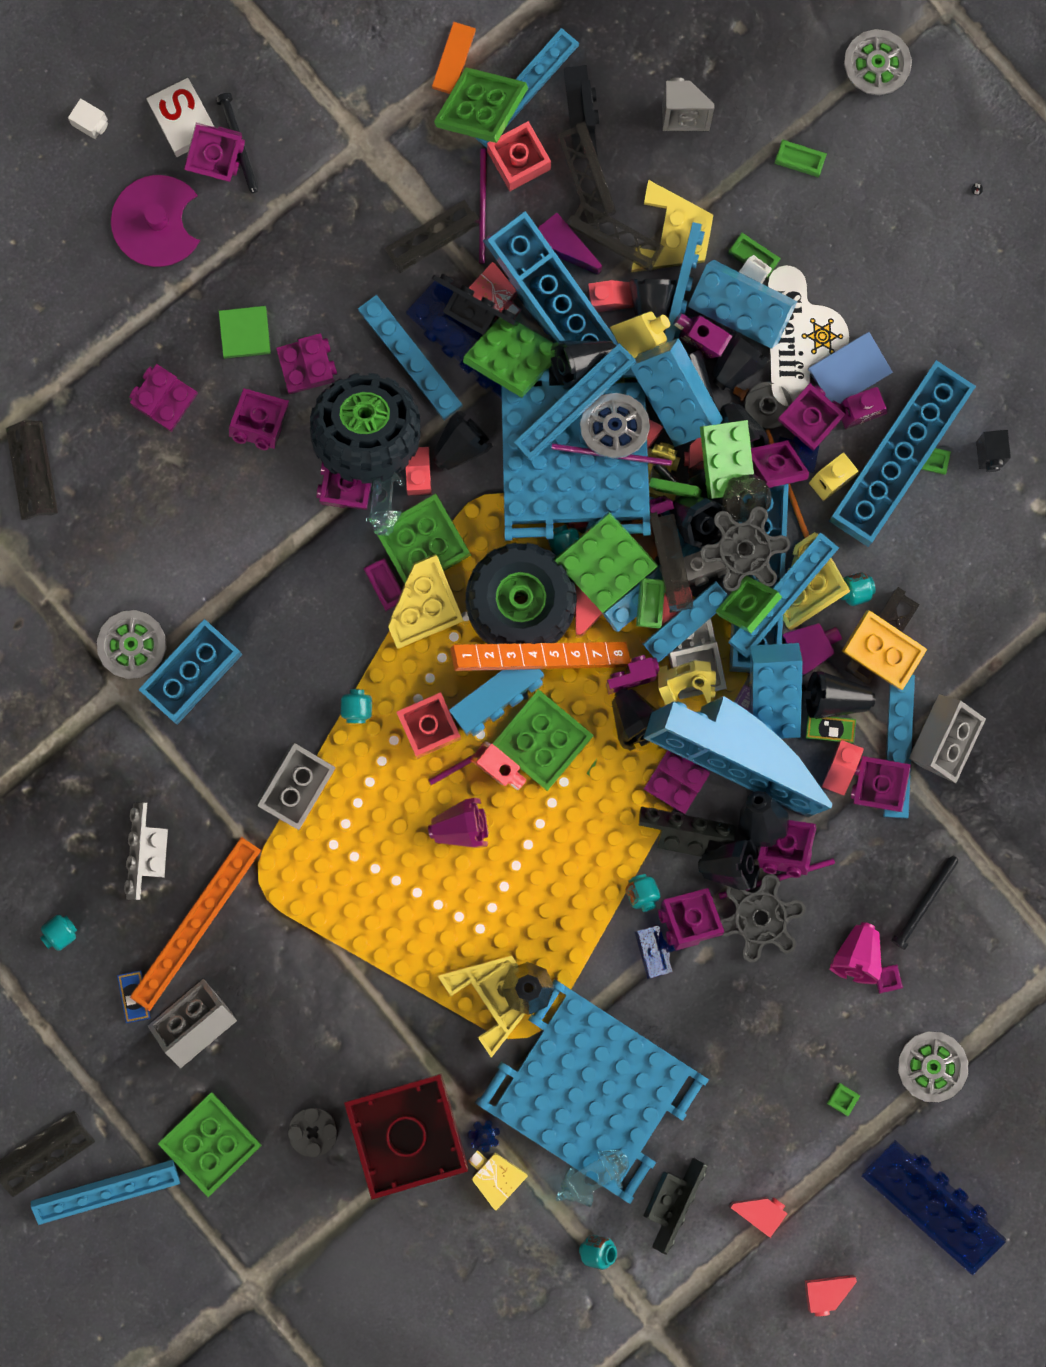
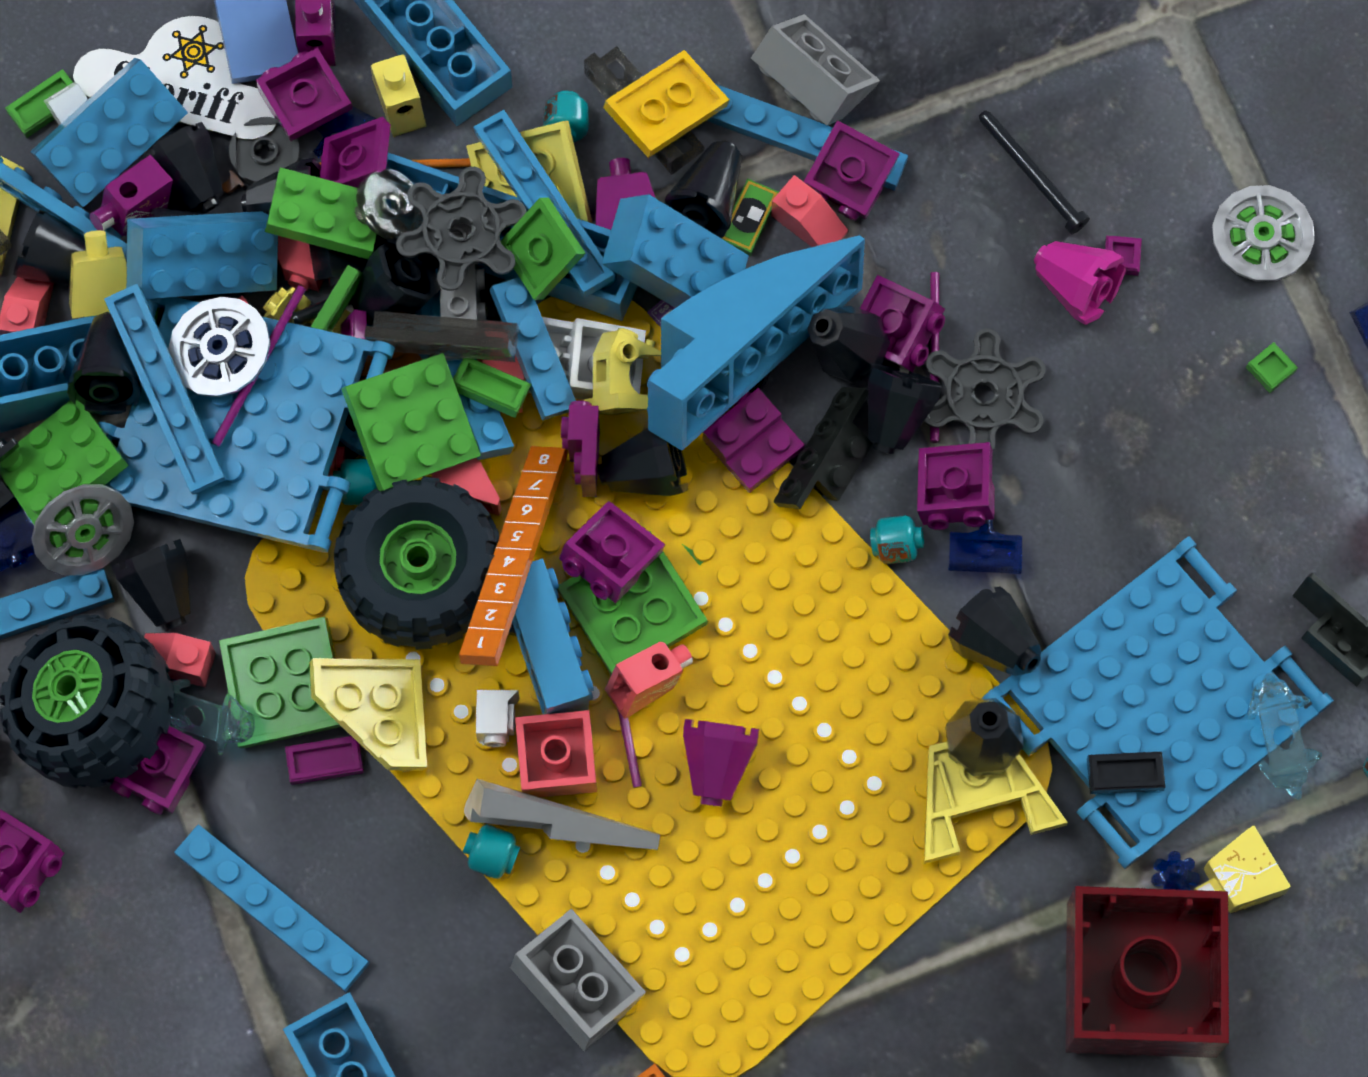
camera: 70 degrees left, 10 degrees down
none -> flat silver piece [32,484,134,576]
none -> dark azure plate [174,824,369,993]
none -> light grey wedge [464,779,660,850]
none -> white window [476,690,520,747]
none -> magenta plate [559,501,666,604]
none -> black cone [948,586,1042,676]
none -> black tile [1087,752,1166,794]

